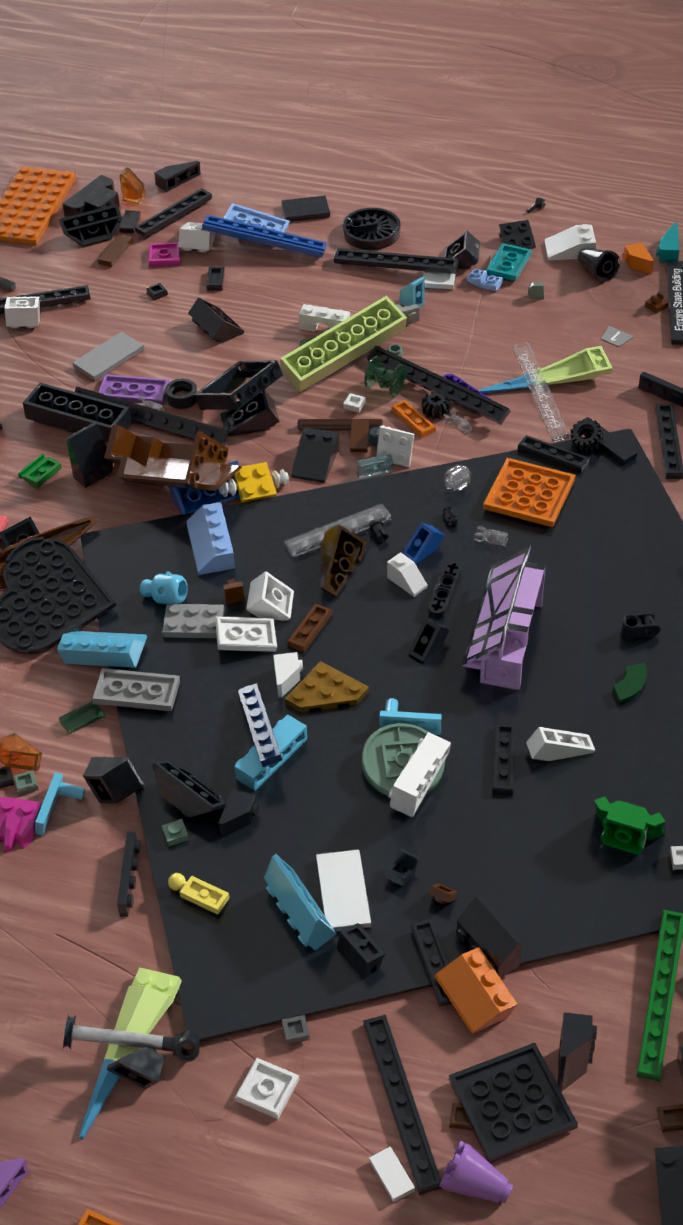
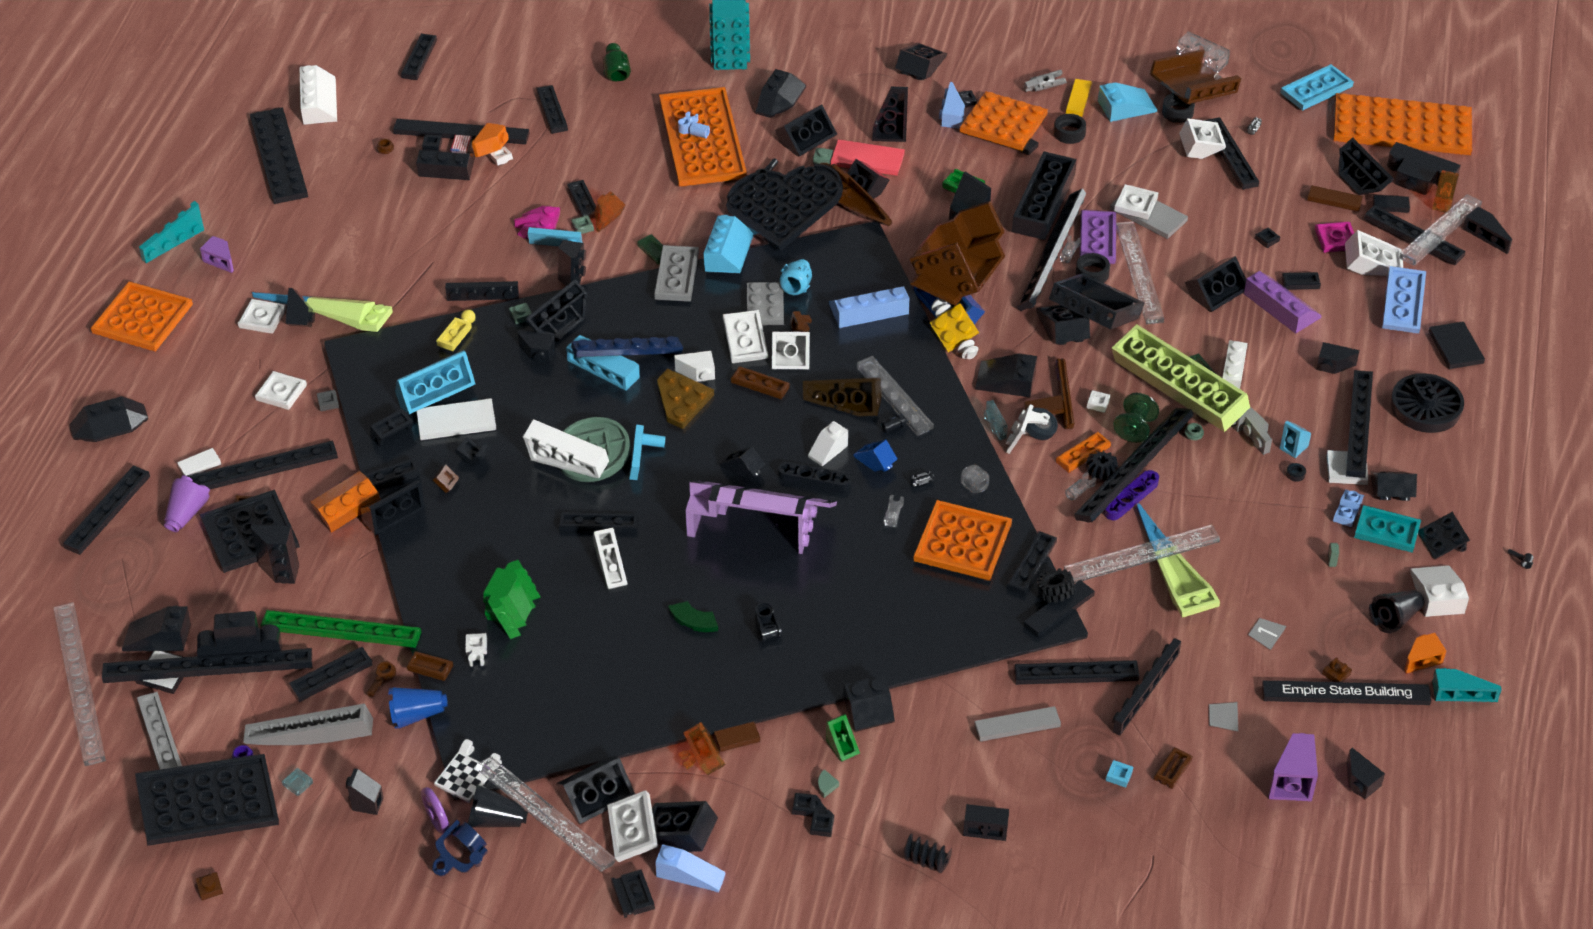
camera: 85 degrees right, 0 degrees up
piece [63,1014,200,1062] -> none
blue plate [202,215,327,258] -> none
none -> white tile [238,299,286,334]
none -> white plate [1114,184,1159,220]
none -> clear tile [1116,221,1164,324]
none -> medium lavender slope [1244,271,1322,334]
none -> black tile [1286,463,1306,482]
none -> black slope [1316,342,1360,374]
none -> clear tile [1399,194,1482,266]

